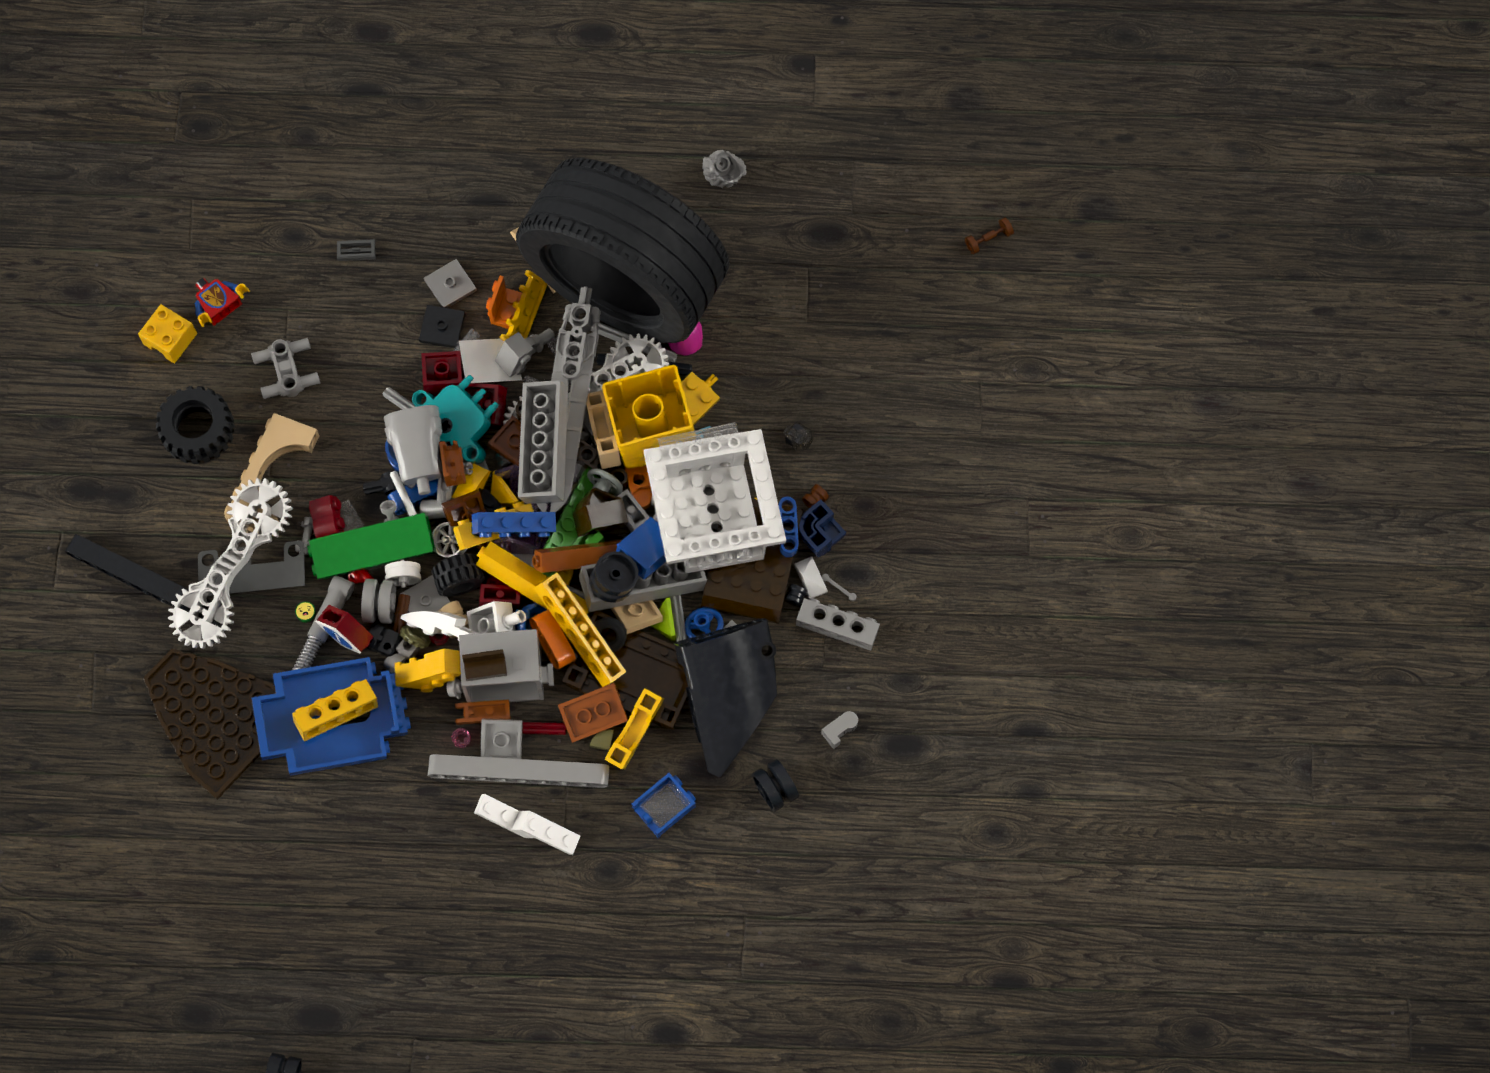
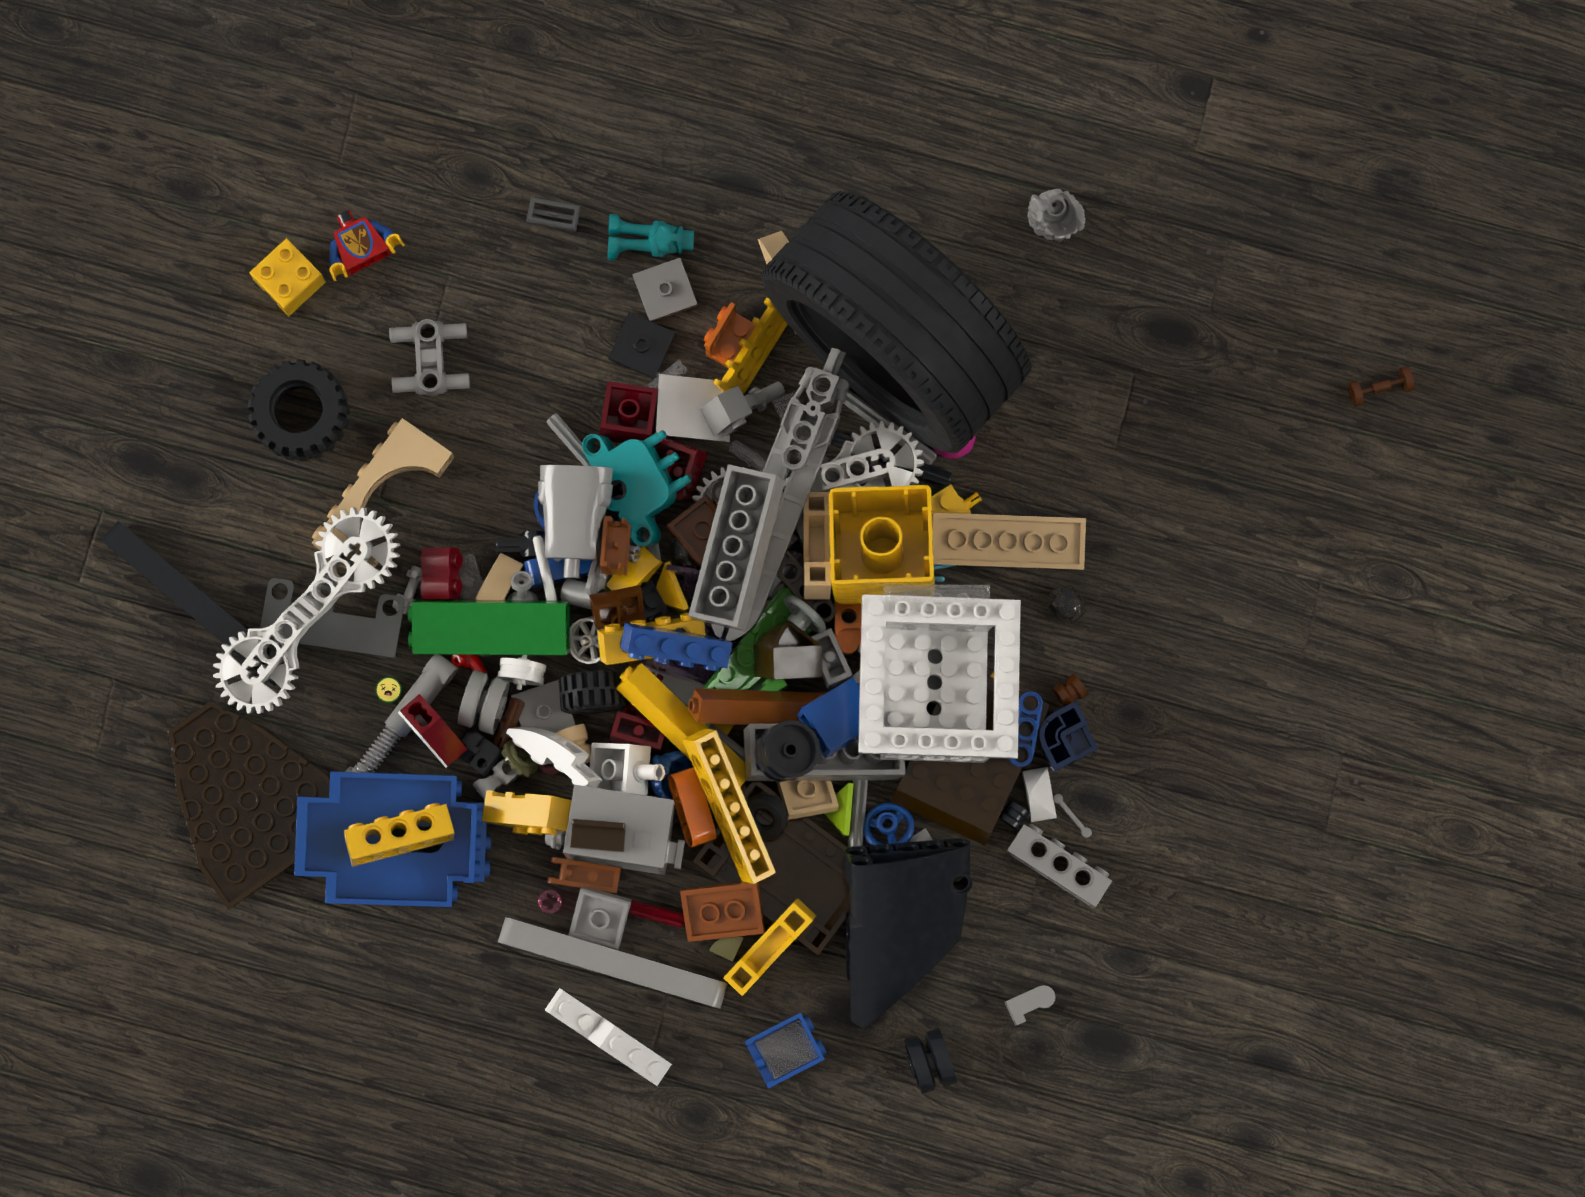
camera: 10 degrees right, 10 degrees up
none -> tan slope [475,553,524,600]
none -> teal piece [607,214,694,261]
none -> tan plate [932,513,1086,570]

